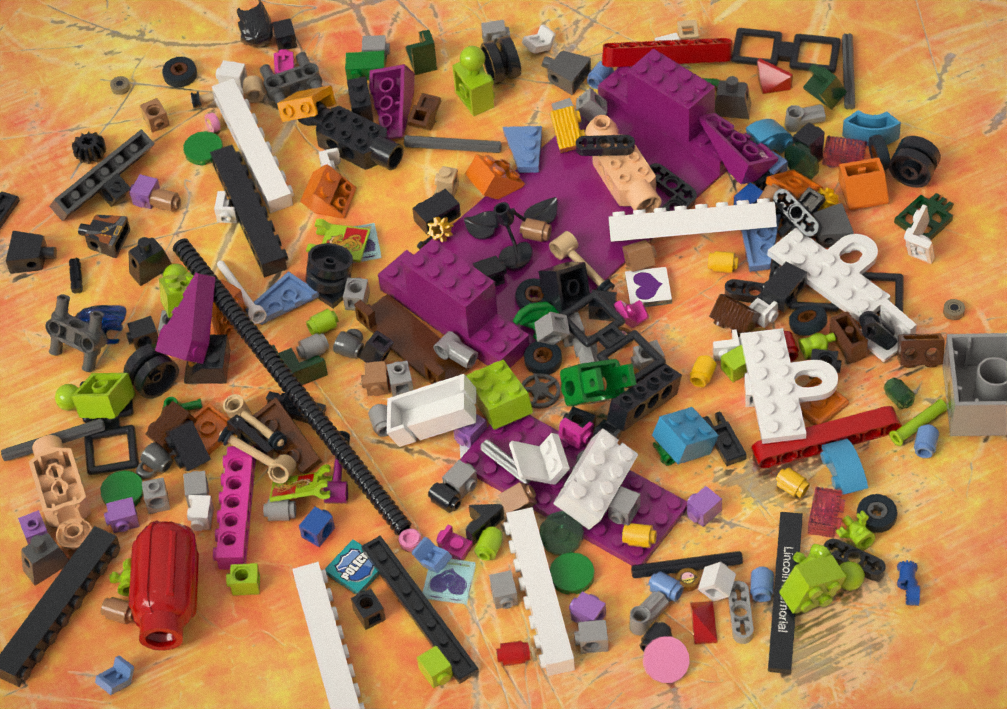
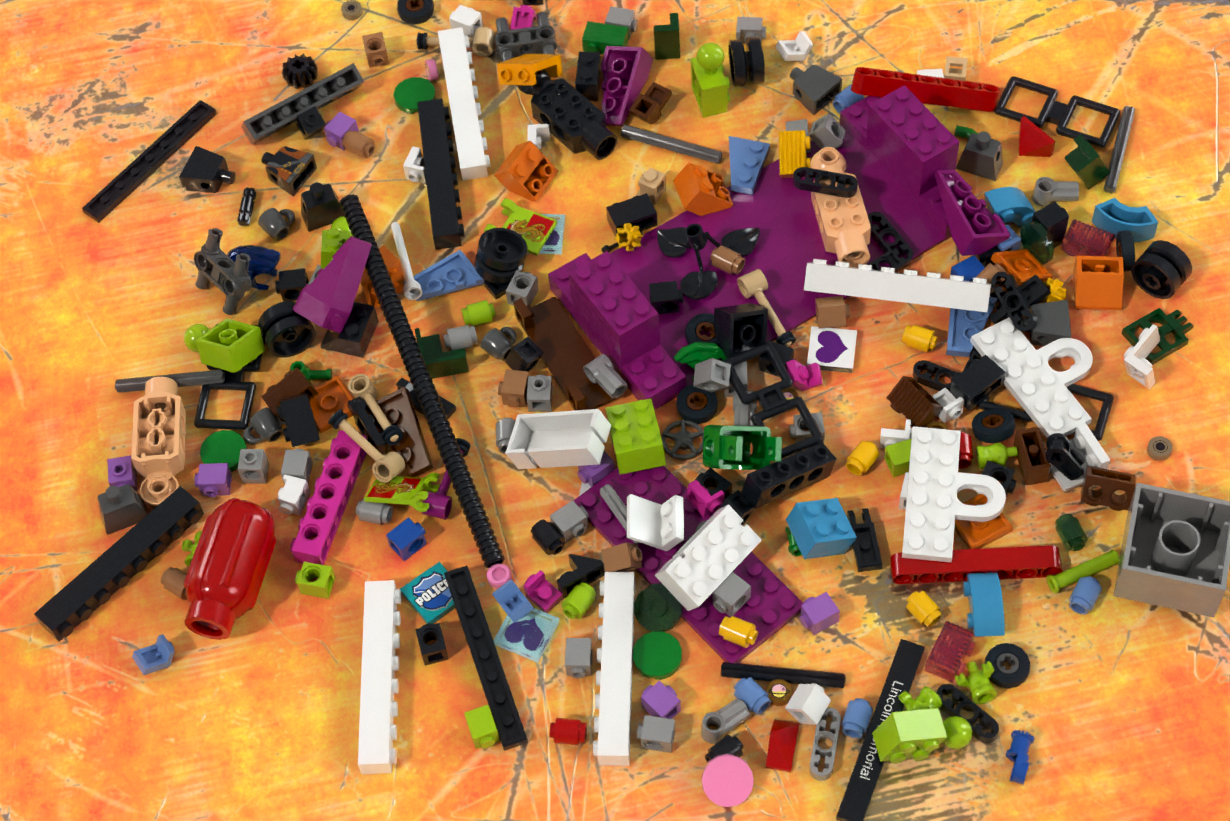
camera: 15 degrees right, 5 degrees up
none -> dark grey piece [258,208,295,240]

